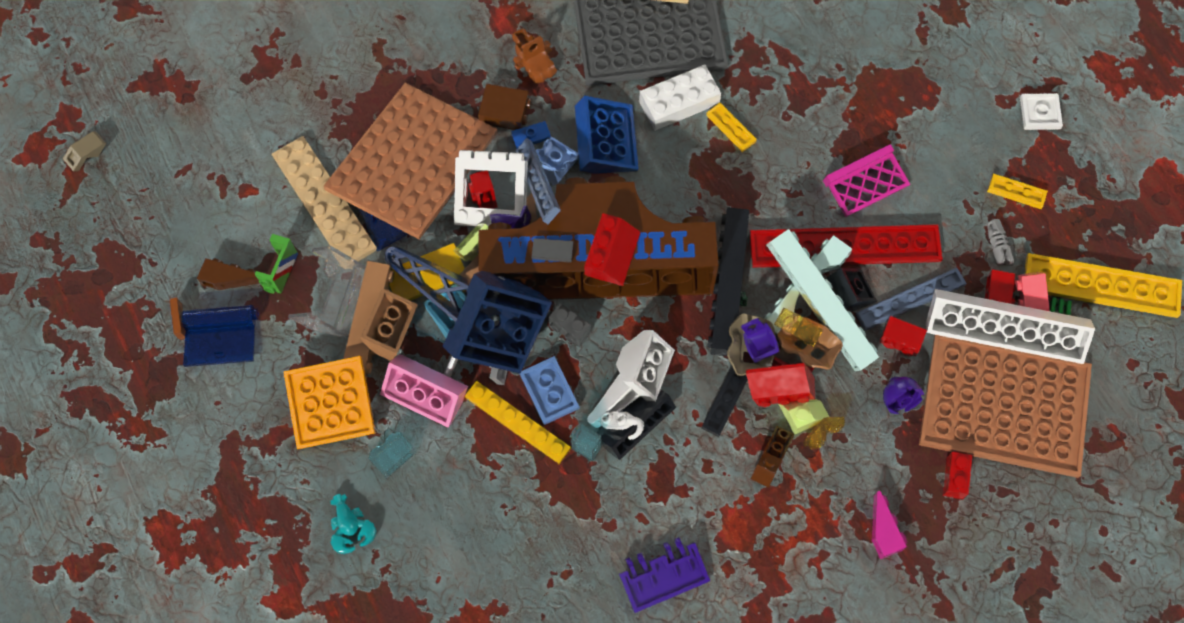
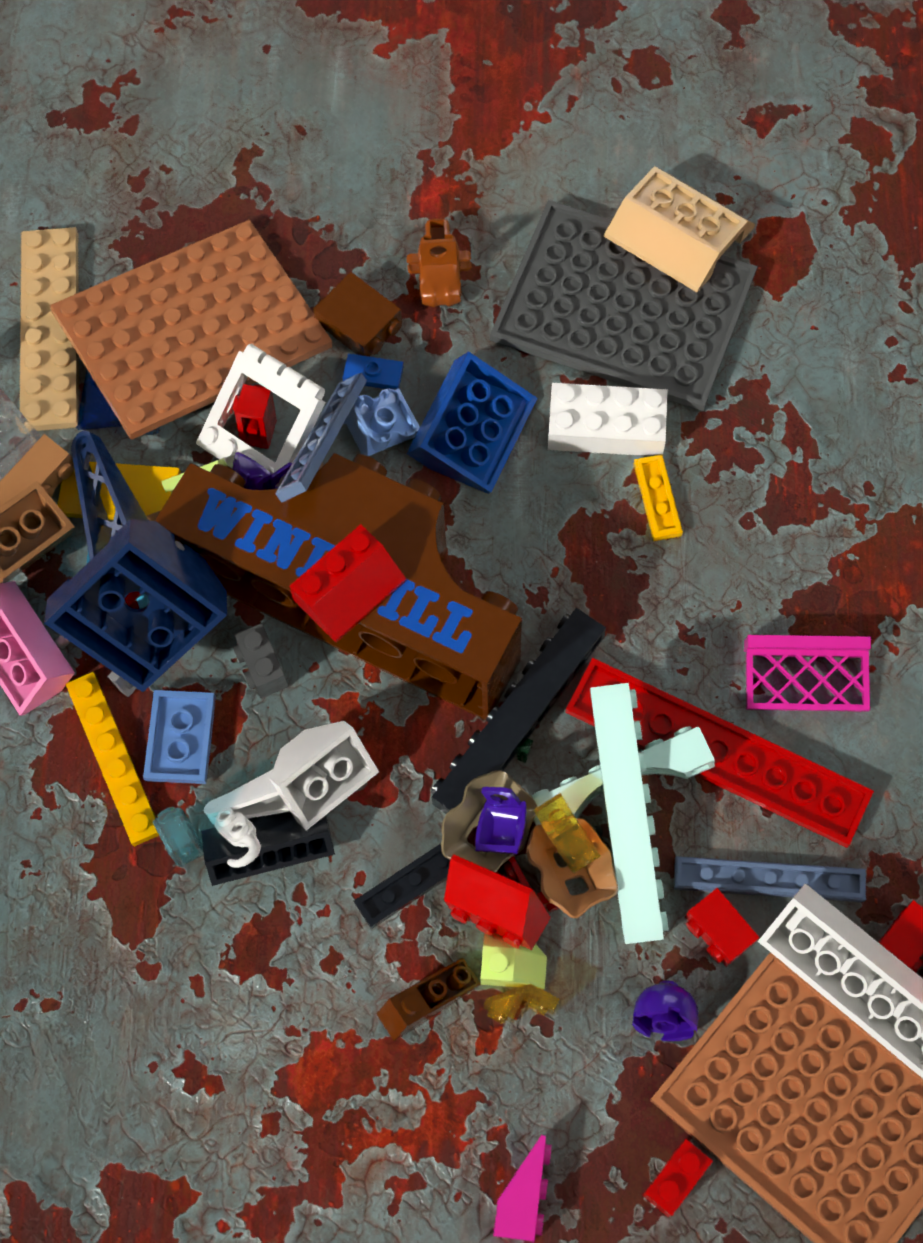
camera: 30 degrees right, 0 degrees up
dark grey tile [532,238,573,262] -> none
dark purple hinge [619,537,710,613] -> none
black slope [825,268,877,312] -> none

